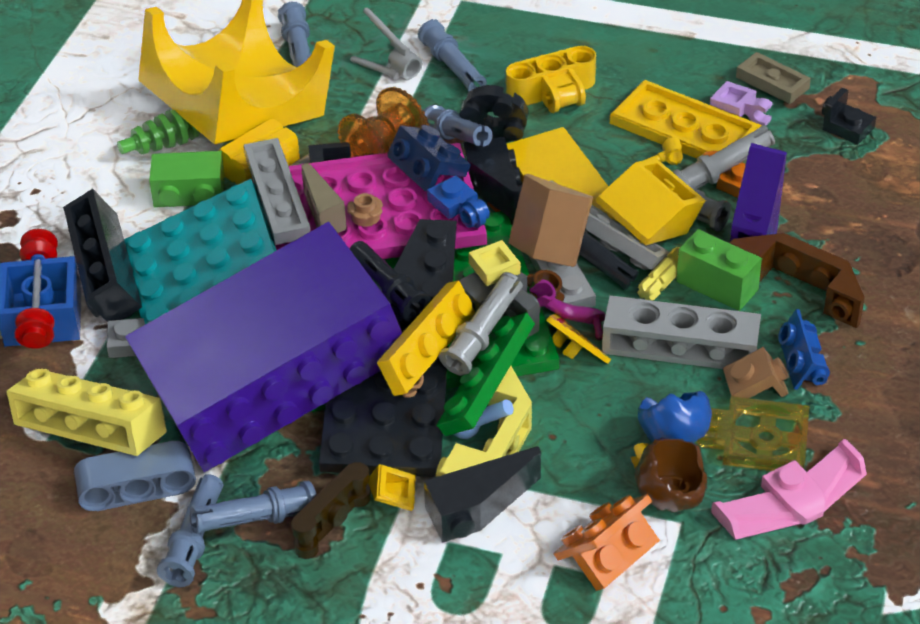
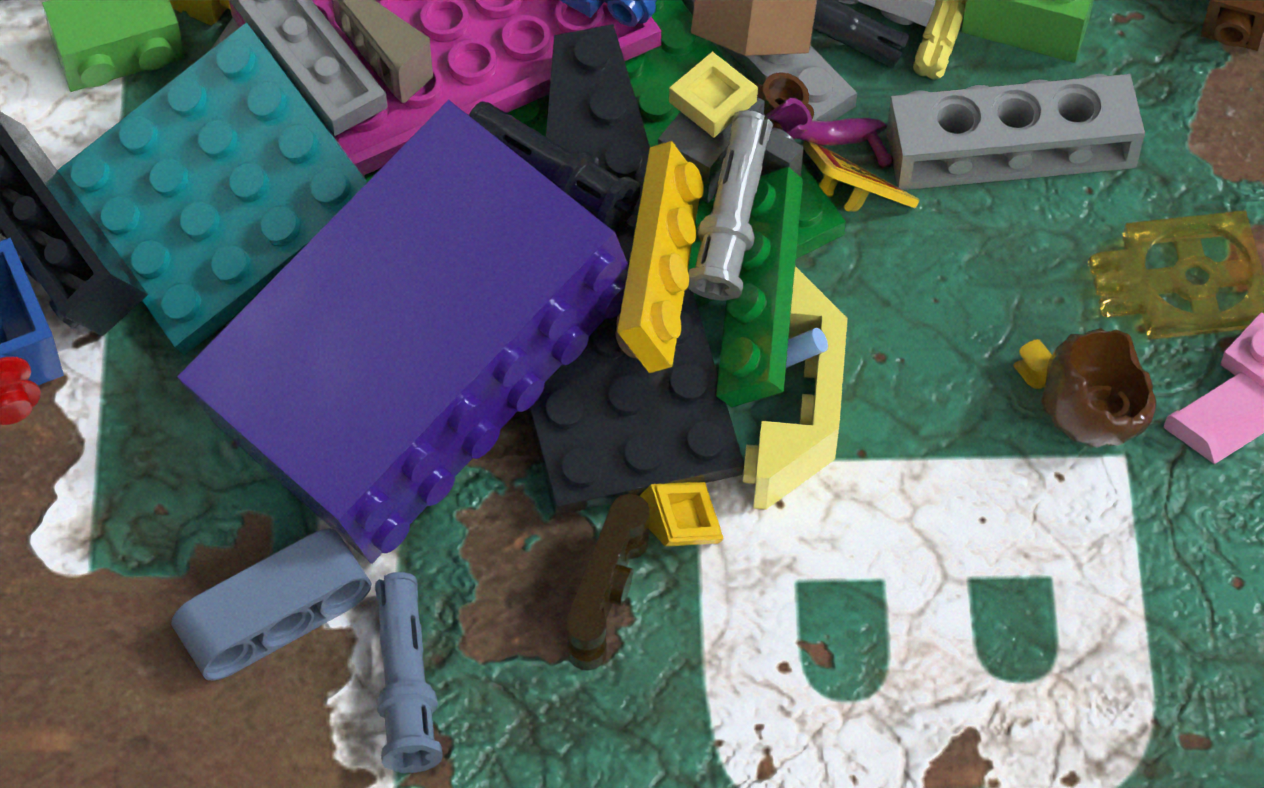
camera: 20 degrees left, 15 degrees up
light yellow brick [6,369,167,456] -> none
light grey plate [107,318,145,358] -> none
sand blue pin [189,480,316,534] -> none
medium nougat plate [347,193,383,227] -> none
black slope [424,446,541,543] -> none
orange bracket [553,494,660,591] -> none
blue hair [638,391,712,443] -> none
medium nougat bracket [723,347,789,404] -> none
blue hinge [778,309,830,390] -> none

